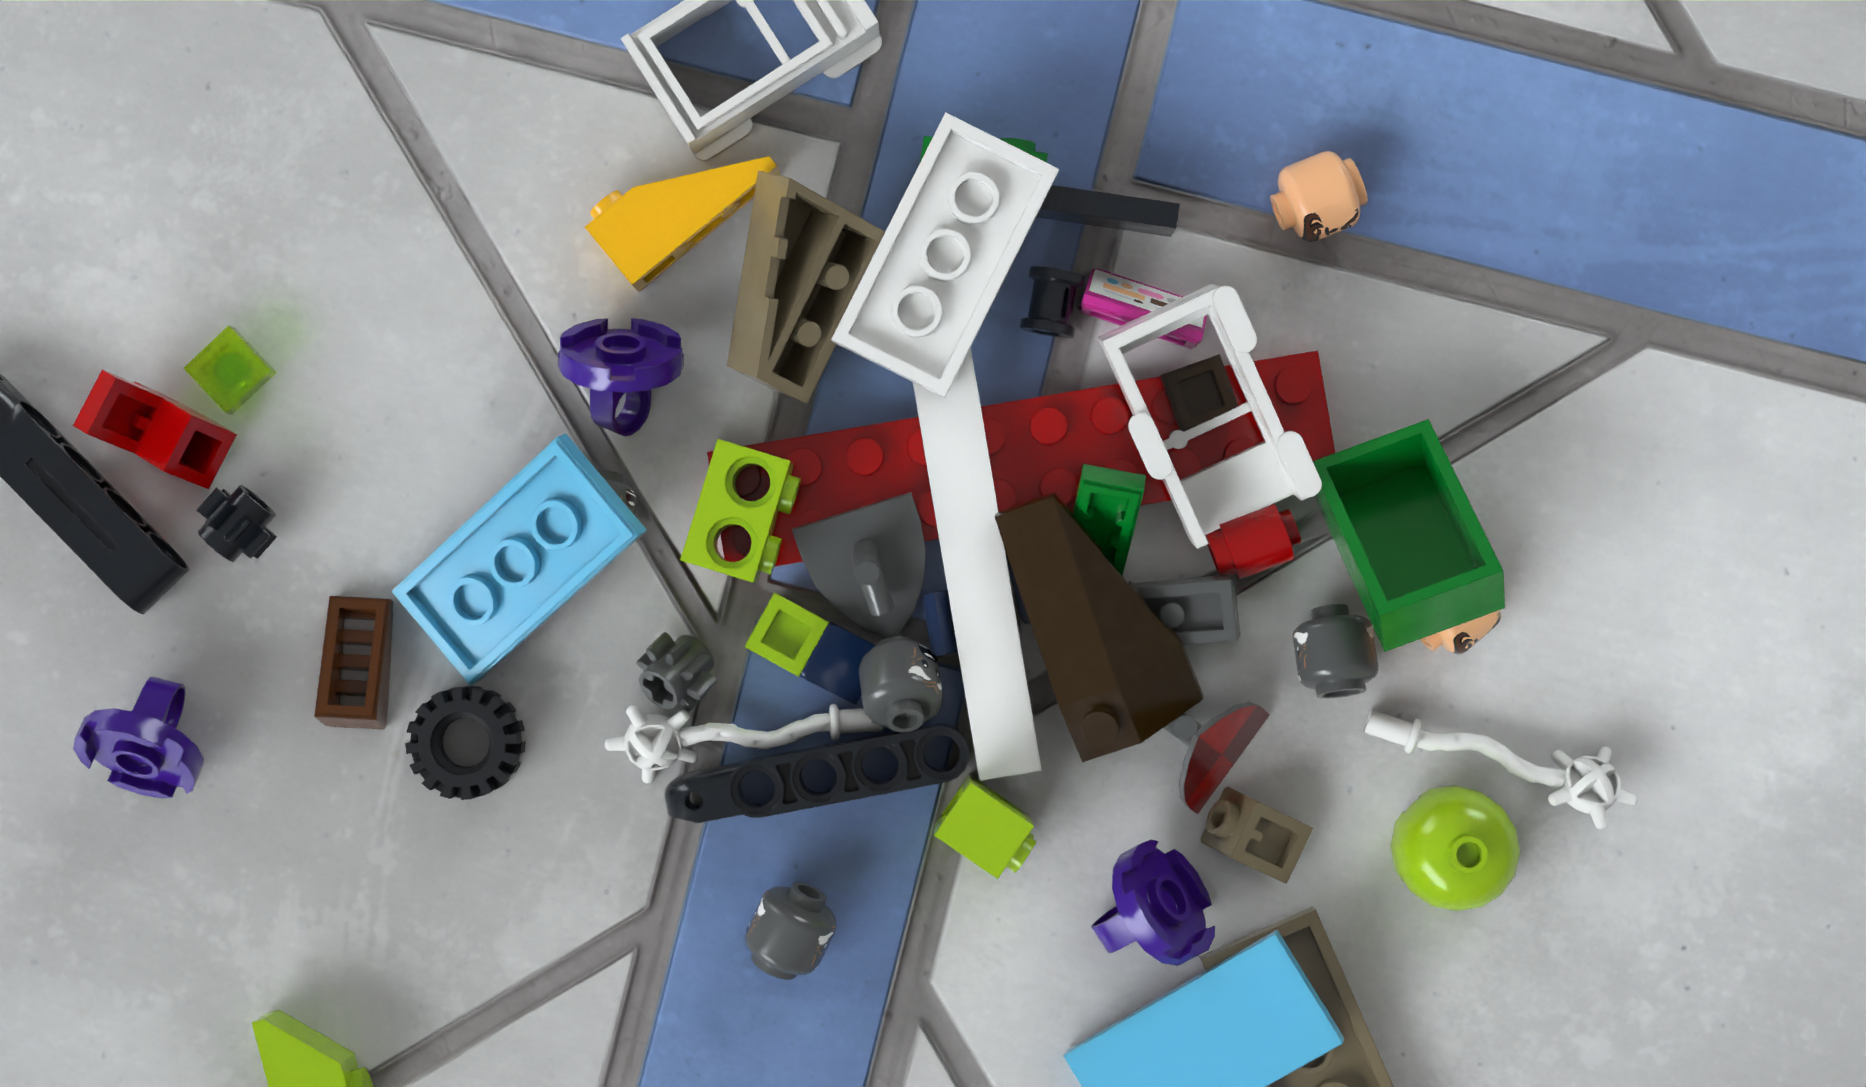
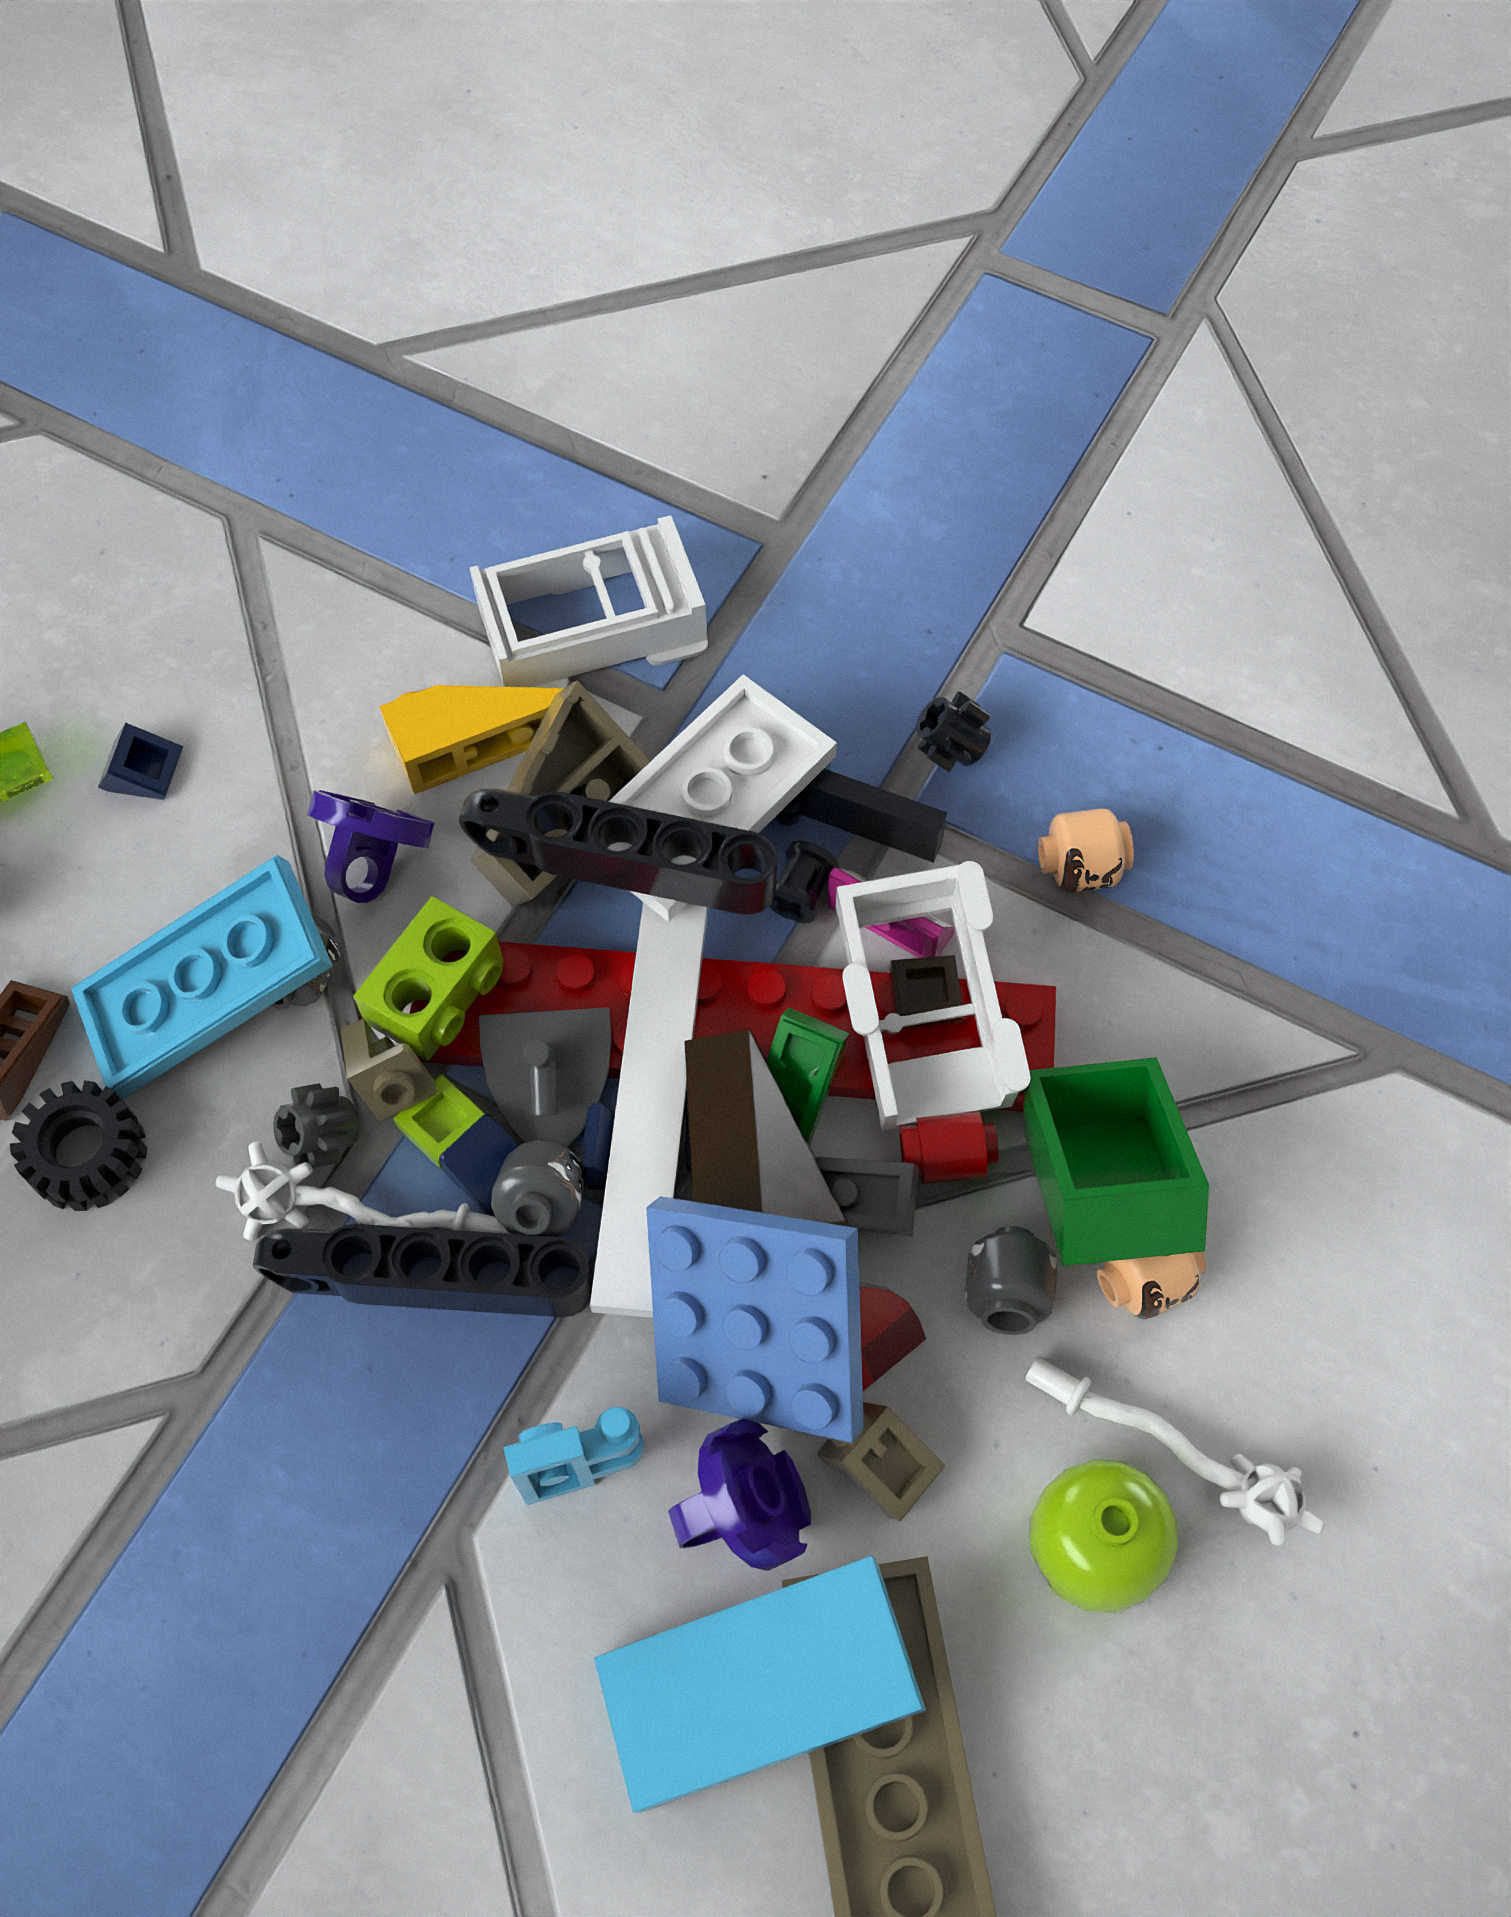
camera: 10 degrees right, 25 degrees down
dark grey head [745,882,836,980] -> none
lime brick [934,774,1037,879] -> none
none -> dark blue slope [98,722,183,800]
none -> dark tan bracket [340,1018,437,1122]
none -> black piece [459,789,777,915]
none -> medium azure plate [503,1407,644,1505]
none -> medium blue plate [646,1196,864,1443]
none -> black gear [916,691,991,772]

